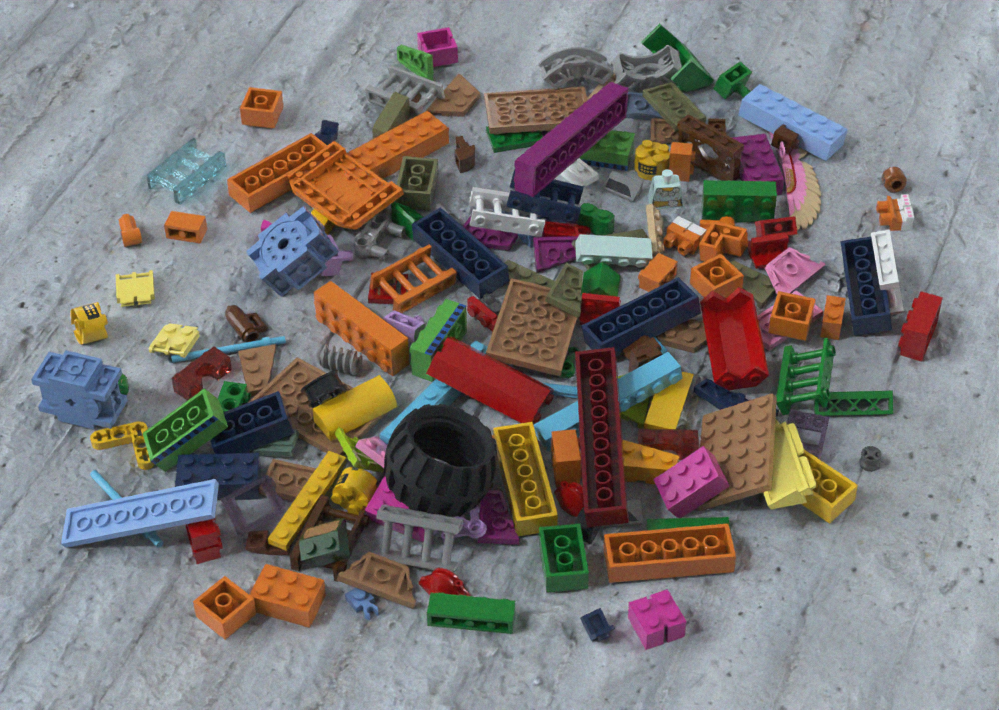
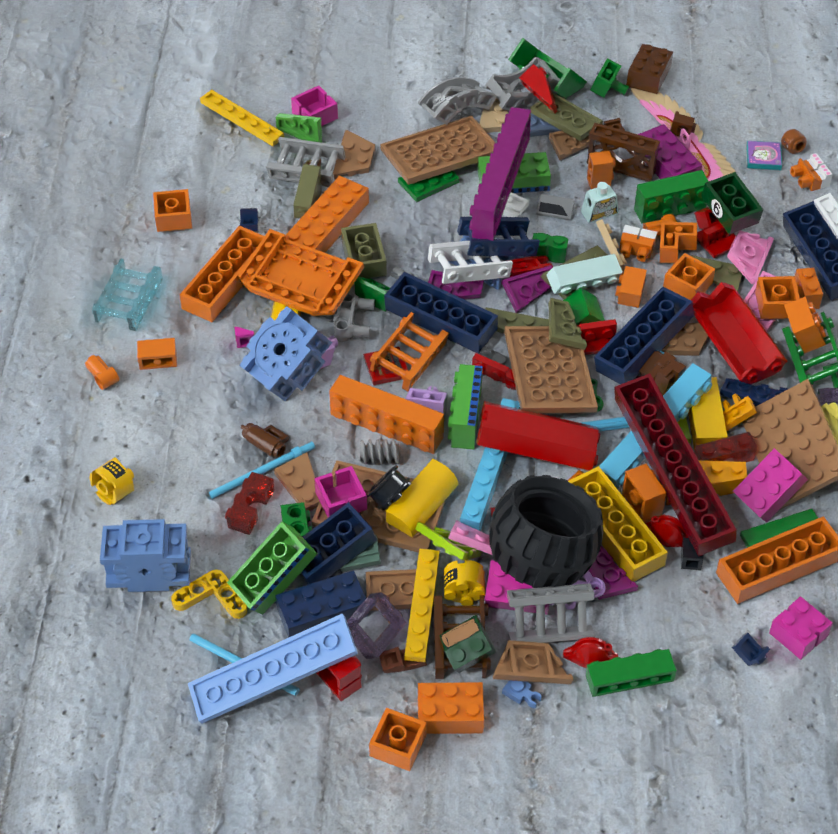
camera: 20 degrees left, 5 degrees up
light yellow plate [116,270,155,307] -> none
light yellow plate [149,323,200,358] -> none
reddish brown brick [454,136,475,173] -> none
green brick [539,523,589,593] -> none
yellow brick [634,140,670,181] -> none
light blue brick [738,84,848,161] -> none
none -> yellow plate [200,89,285,147]
none -> dark pink piece [314,466,367,518]
none -> red slope [519,64,557,113]
none -> reddish brown brick [626,44,673,94]
none -> dark green brick [701,172,764,234]
none -> light orange hinge [722,393,757,431]
none -> tile [746,141,782,170]
none -> orange brick [784,297,827,353]

